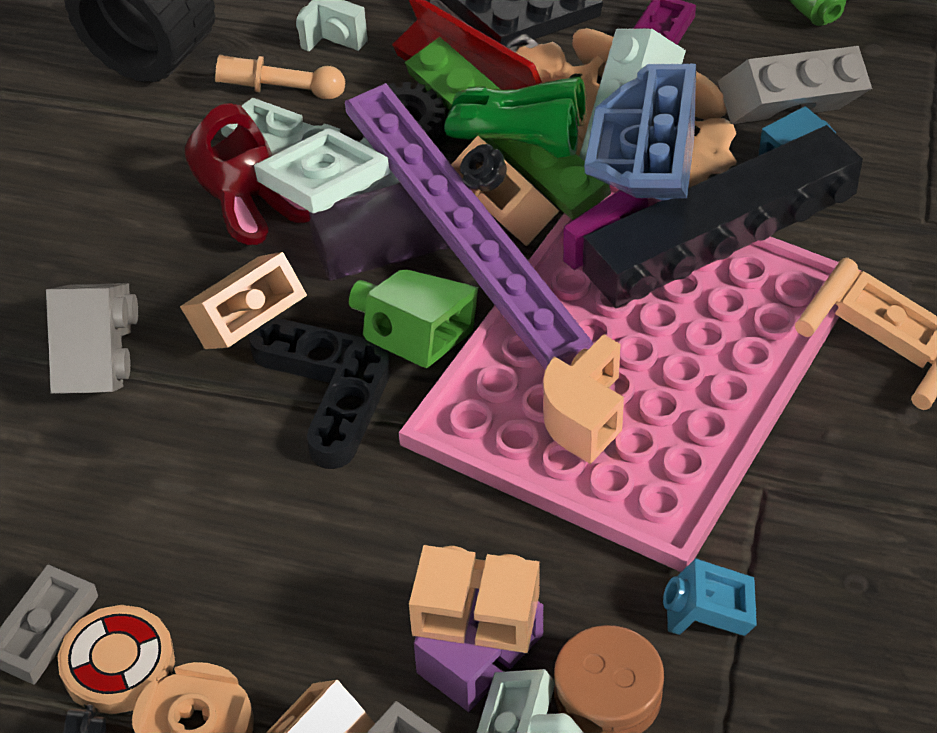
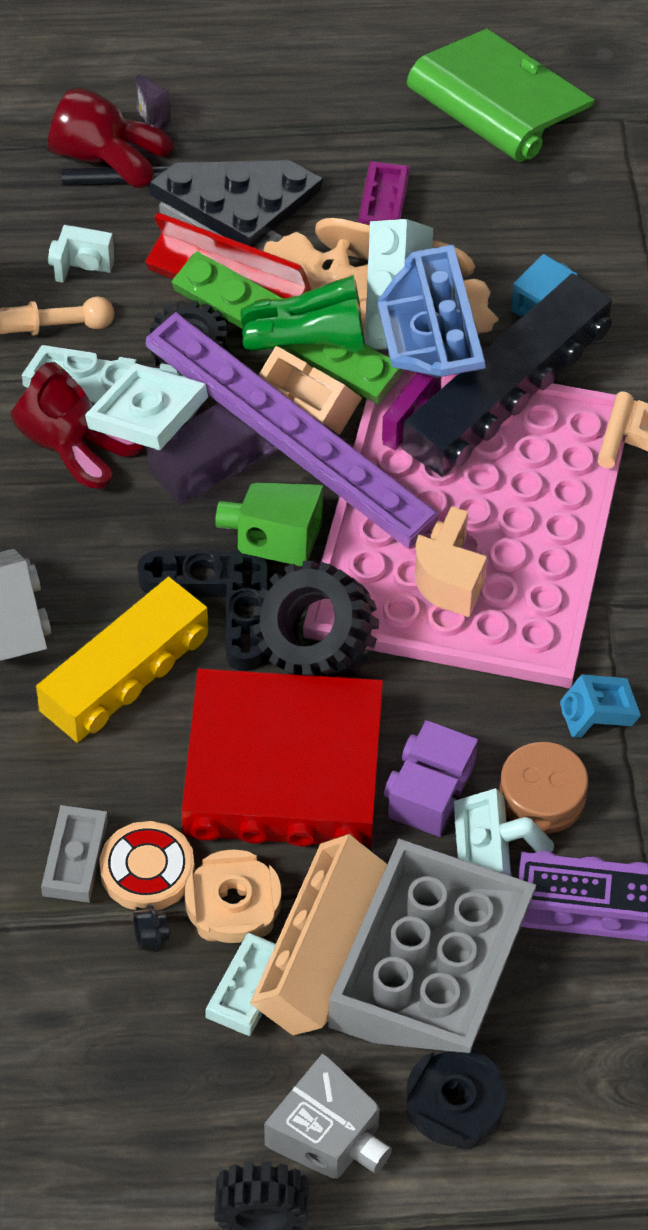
camera: 20 degrees left, 5 degrees up
light nougat brick [180,252,307,349] -> none
light nougat piece [409,545,539,653] -> none
black plate [460,144,507,191] -> none
light grey arch [718,46,872,124] -> none
none -> yellow brick [36,576,208,743]
none -> red panel [182,669,383,848]
none -> black tyre [253,561,379,677]

